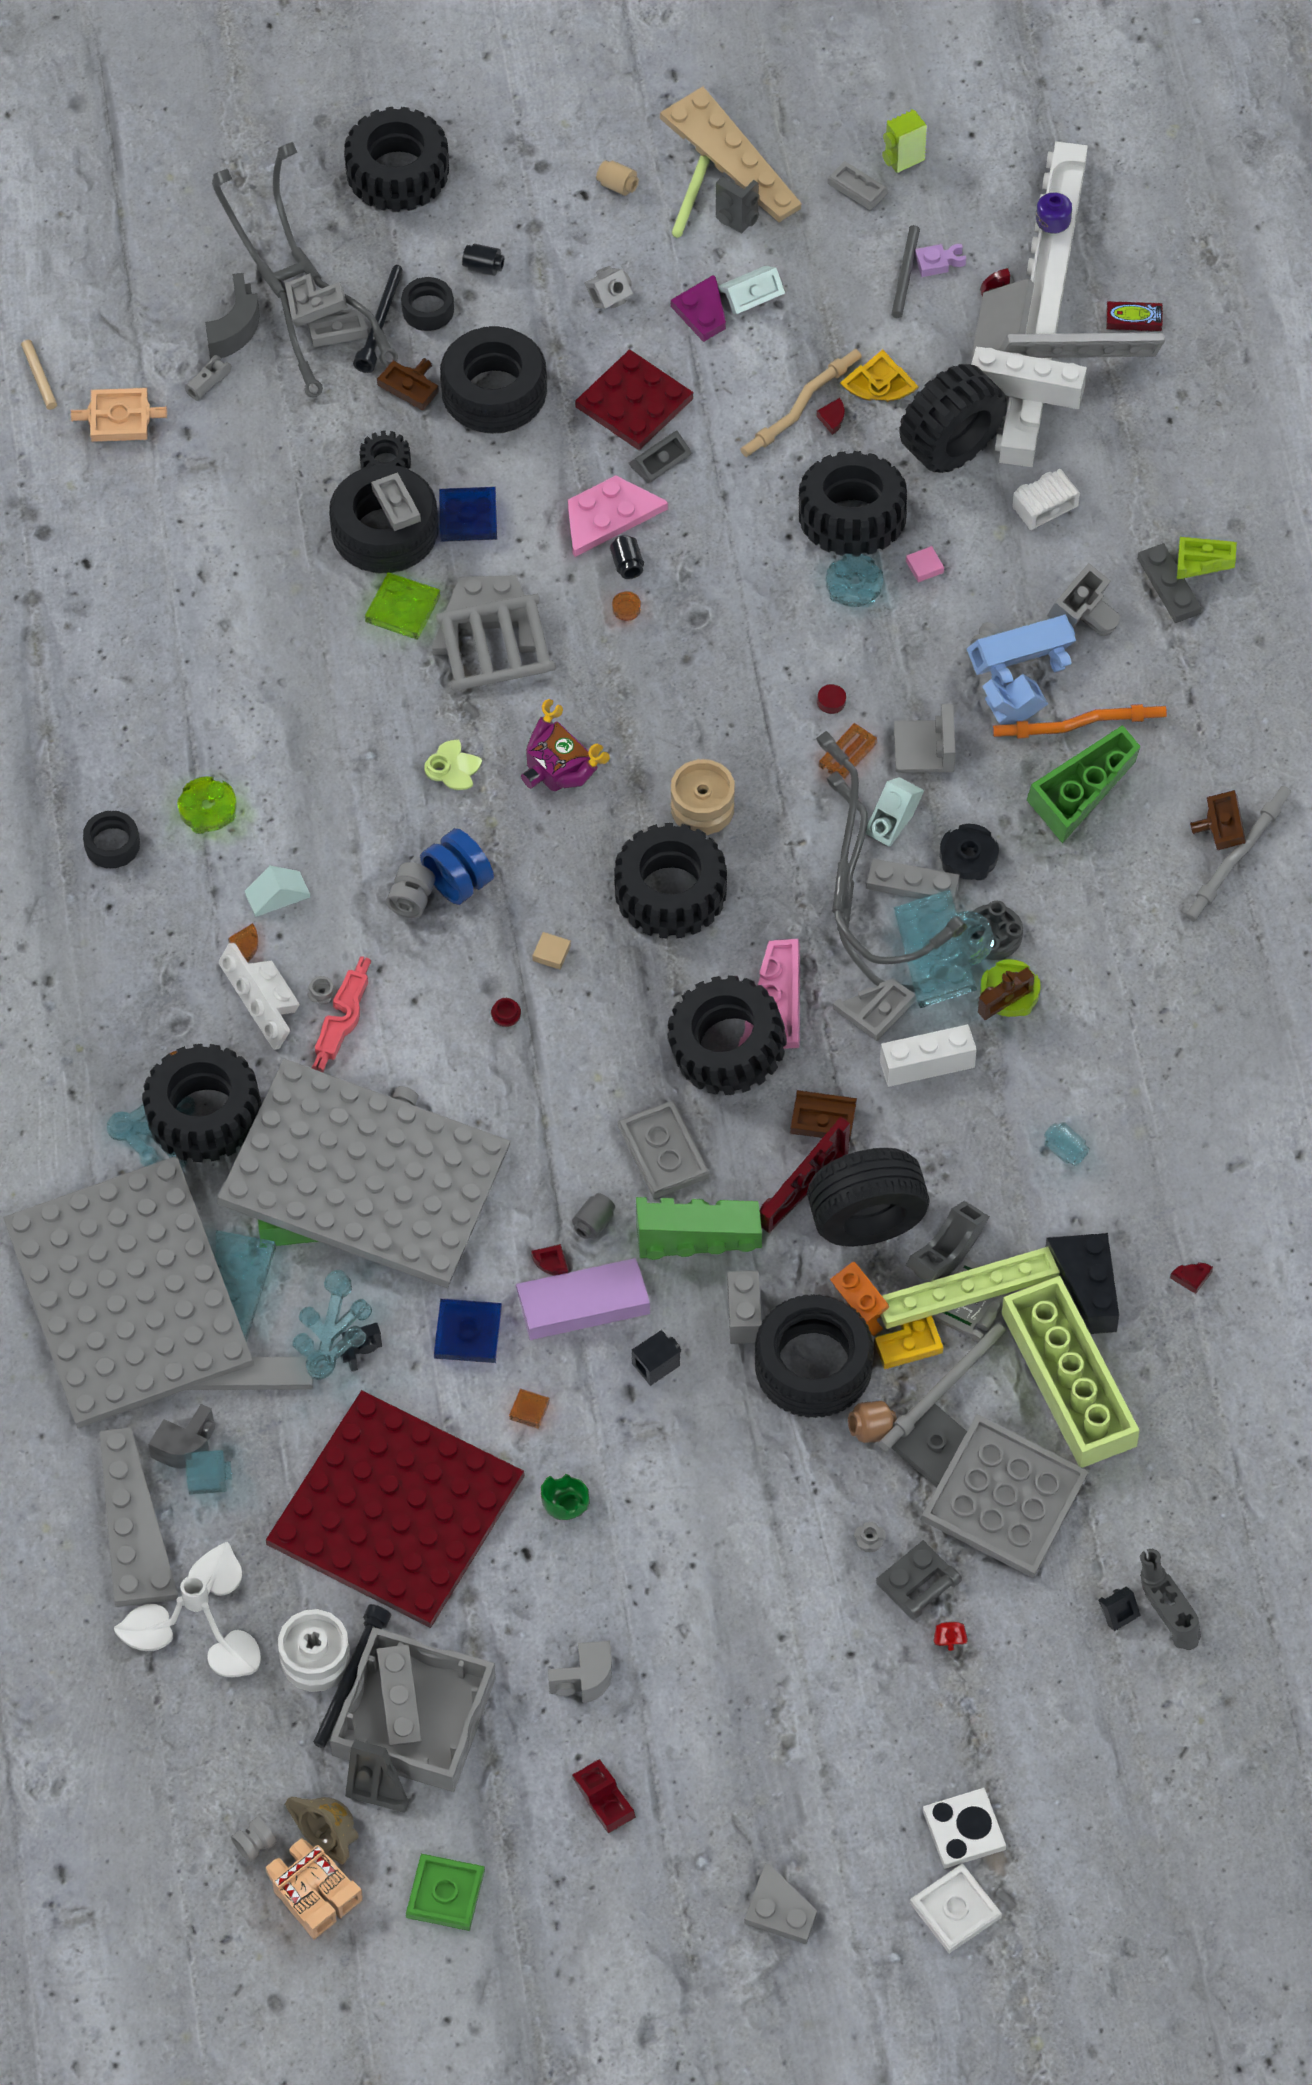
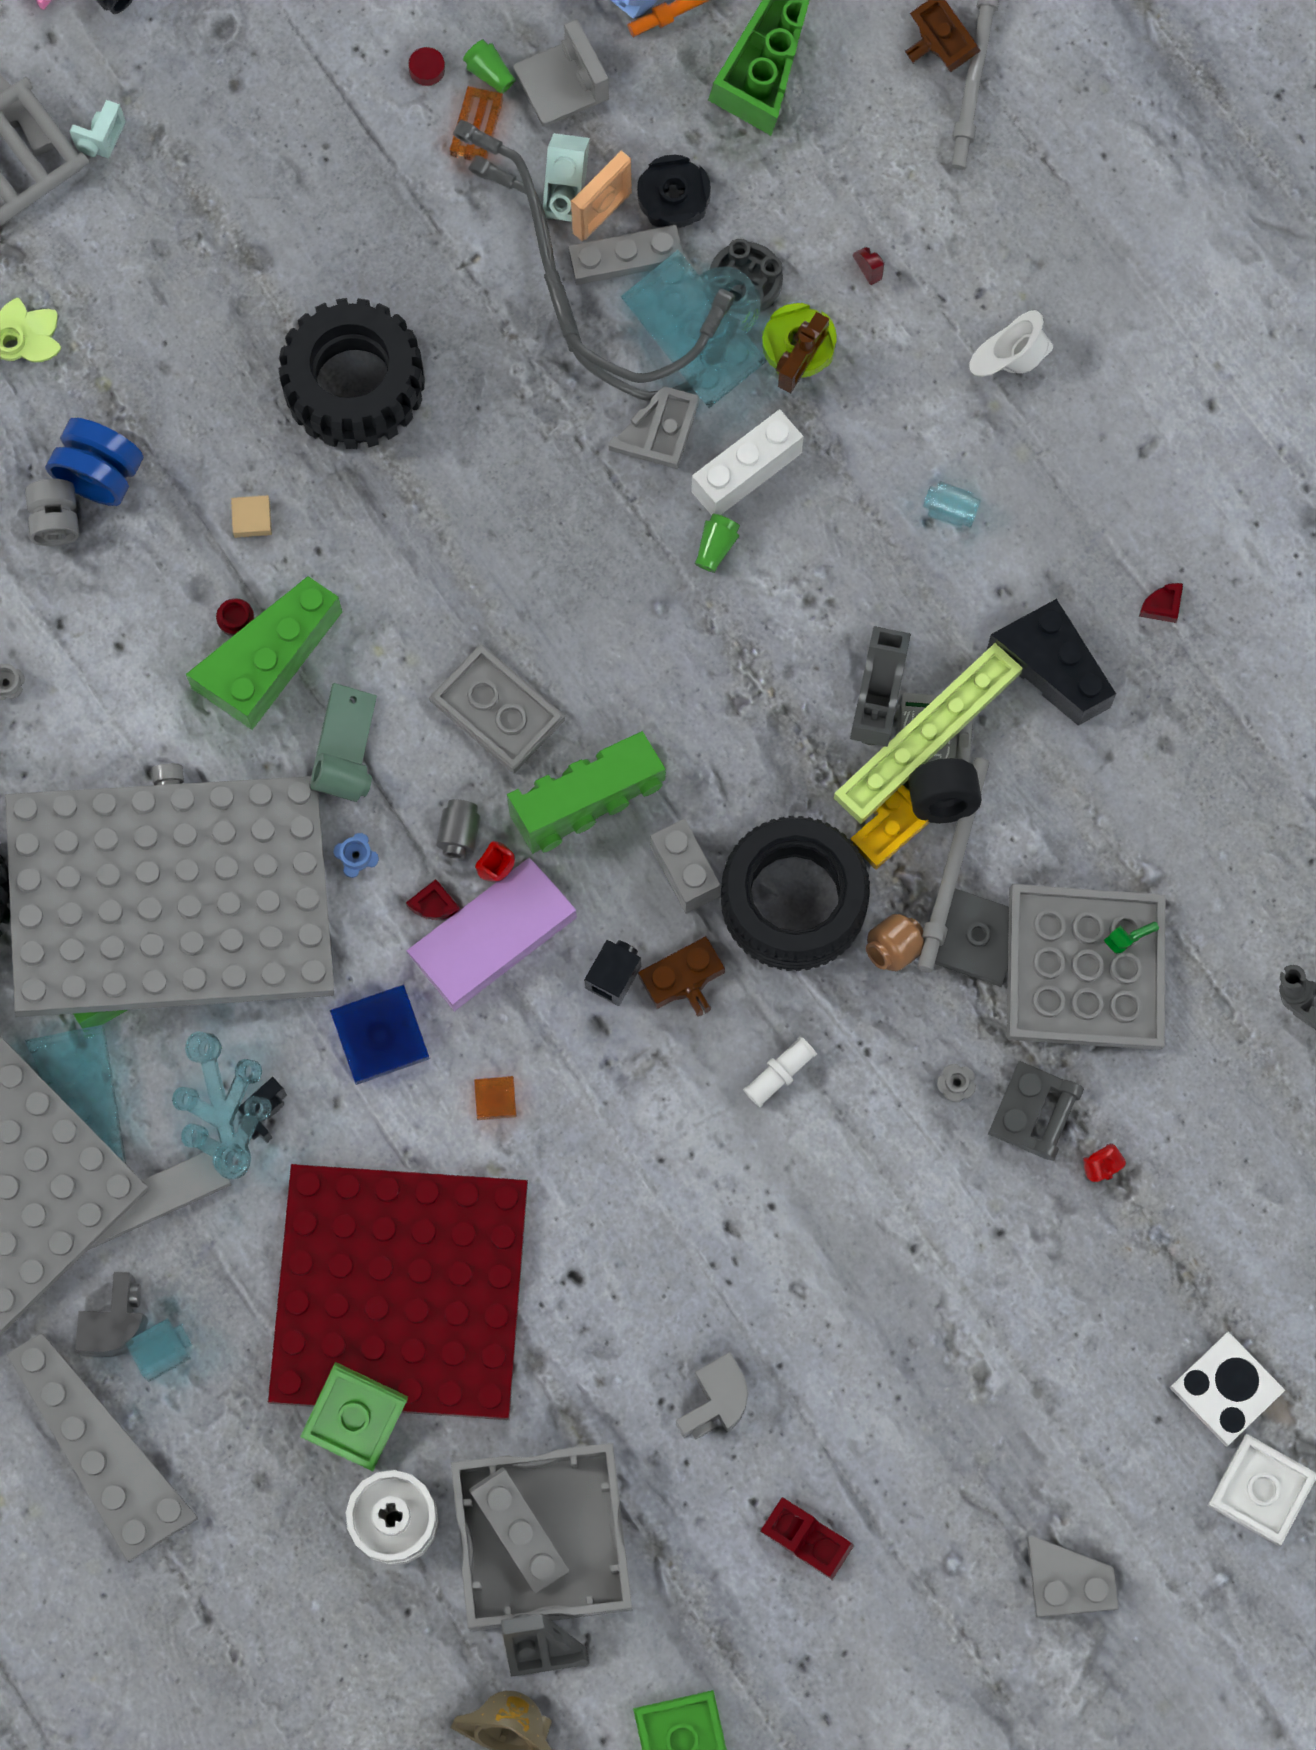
camera: 25 degrees left, 15 degrees up
white plant [114,1542,261,1677] -> none
coral piece [312,956,371,1072] -> none
black piece [313,1604,392,1748] -> none
torso [521,699,610,791] -> none
green hair [541,1474,590,1520] -> none
clear orange tile [612,591,641,621] -> none
black tyre [667,975,787,1095] -> none
tan wheel [671,759,735,835] -> none
bright pink wing [738,939,800,1049] -> none
dark red wing [759,1117,850,1233] -> none
reddish brown plate [790,1090,857,1142] -> none
black tyre [807,1148,930,1247] -> none
orange bracket [830,1262,889,1336] -> none
yellowish green brick [1002,1276,1140,1468] -> none
black tile [1098,1586,1141,1631] -> none
none -> light aqua bracket [69,100,126,159]
none -> bright green wedge [185,576,343,730]
none -> bright green tile [300,1362,408,1471]
none -> sand green door [310,683,377,802]
none -> medium blue plate [333,833,379,878]
none -> bright green cone [463,39,516,95]
none -> red piece [475,841,515,881]
none -> light nougat plate [571,151,632,241]
none -> reddish brown plate [638,936,725,1017]
none -> bright green cone [694,514,740,573]
none -> white pin [743,1036,817,1108]
none -> dark red tile [853,247,884,286]
none -> black tyre [908,758,982,824]
none -> white piece [969,310,1053,377]
none -> green hand [1104,921,1159,954]

